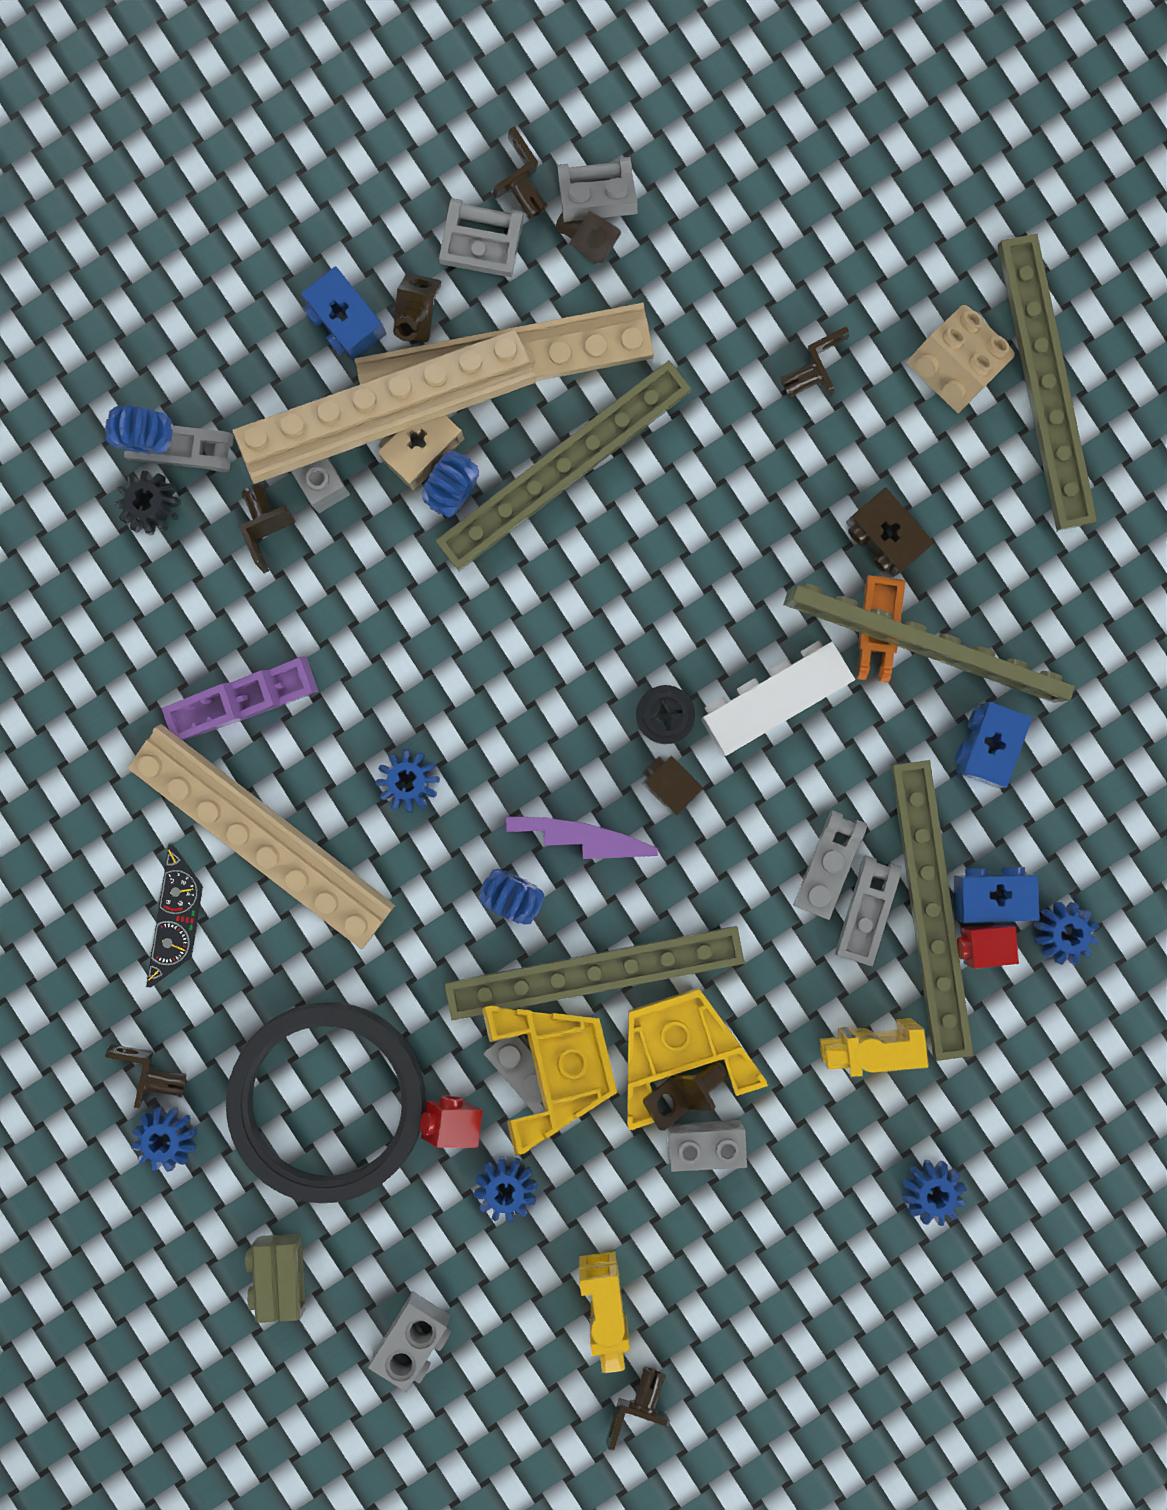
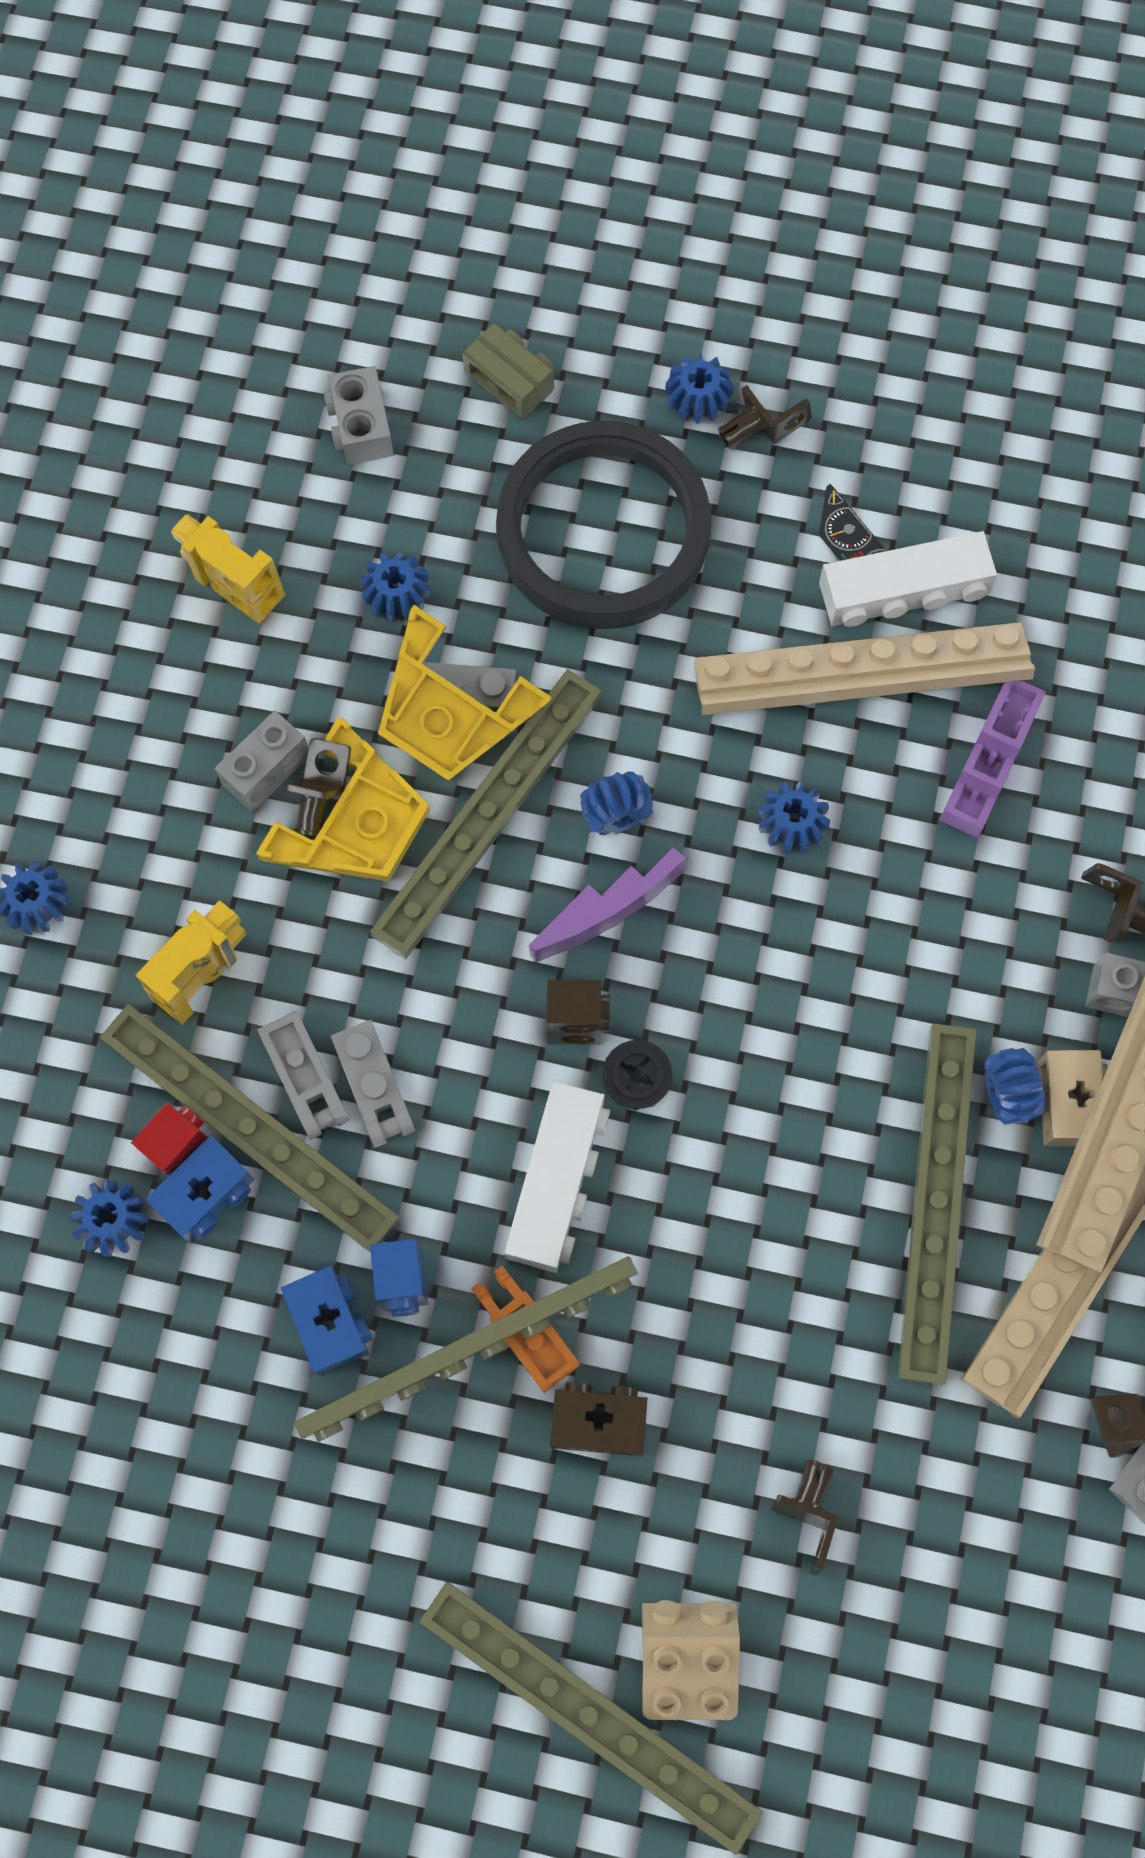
camera: 140 degrees right, 15 degrees down
red brick [420,1095,483,1148] -> none
dark brown bracket [606,1367,670,1451] -> none
none -> blue brick [370,1239,429,1317]
none -> white brick [819,531,997,627]

